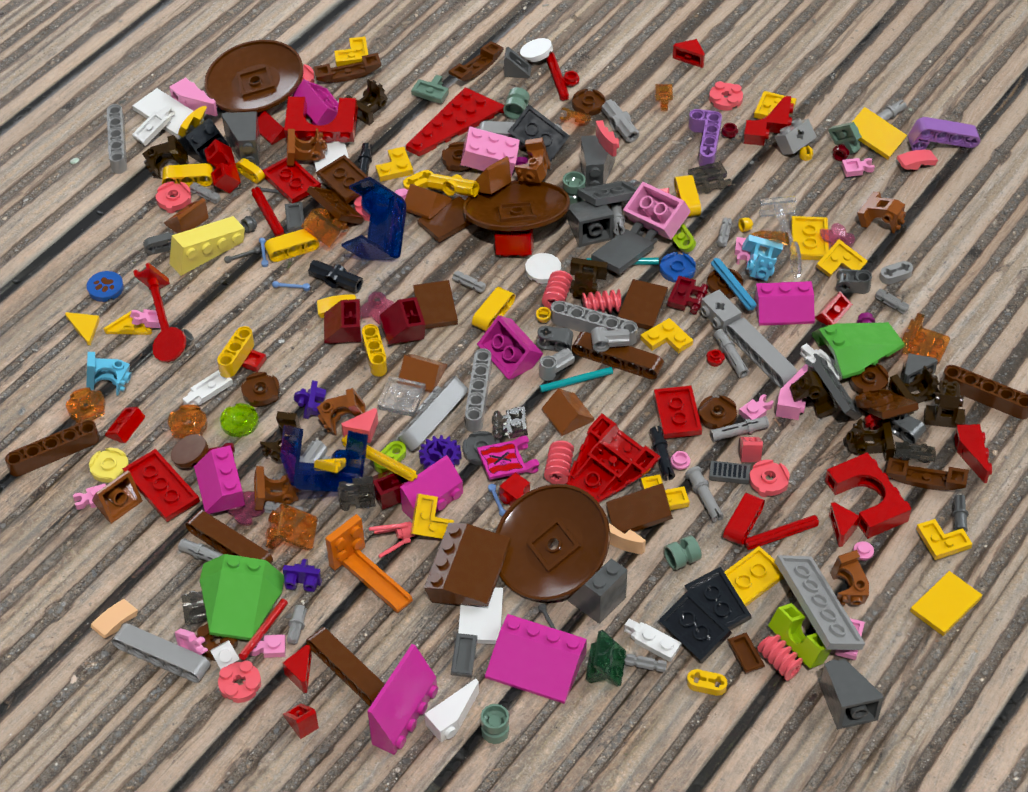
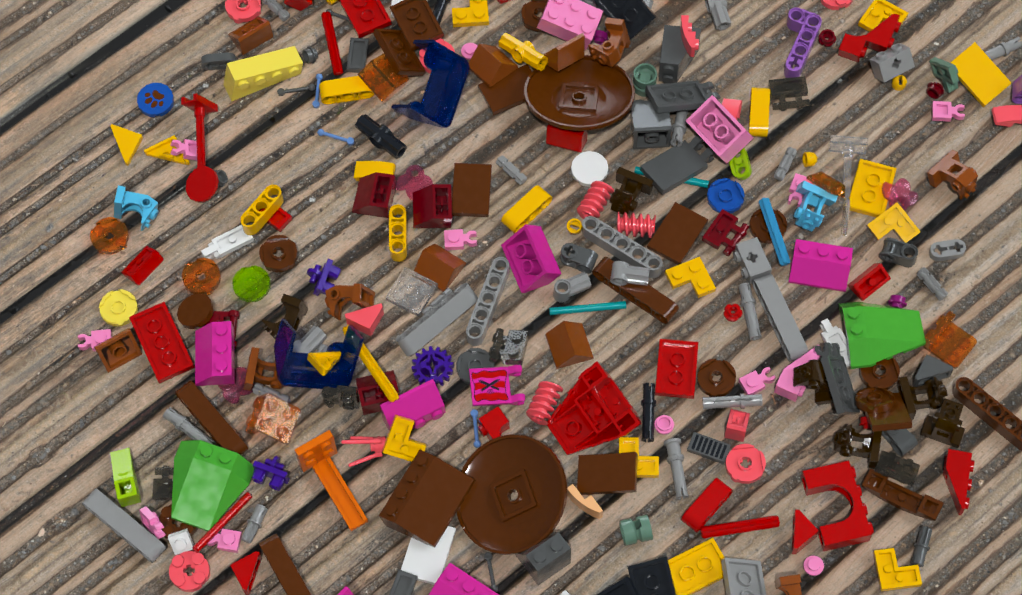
camera: 15 degrees right, 15 degrees up
reddish brown beam [5,420,100,477] -> none
light nougat slope [91,599,138,639] -> none
lime plate [374,441,406,473] -> none
yellow beam [403,170,433,190] -> none
none -> lime slope [110,448,141,507]
none -> bright pink plate [444,229,477,250]

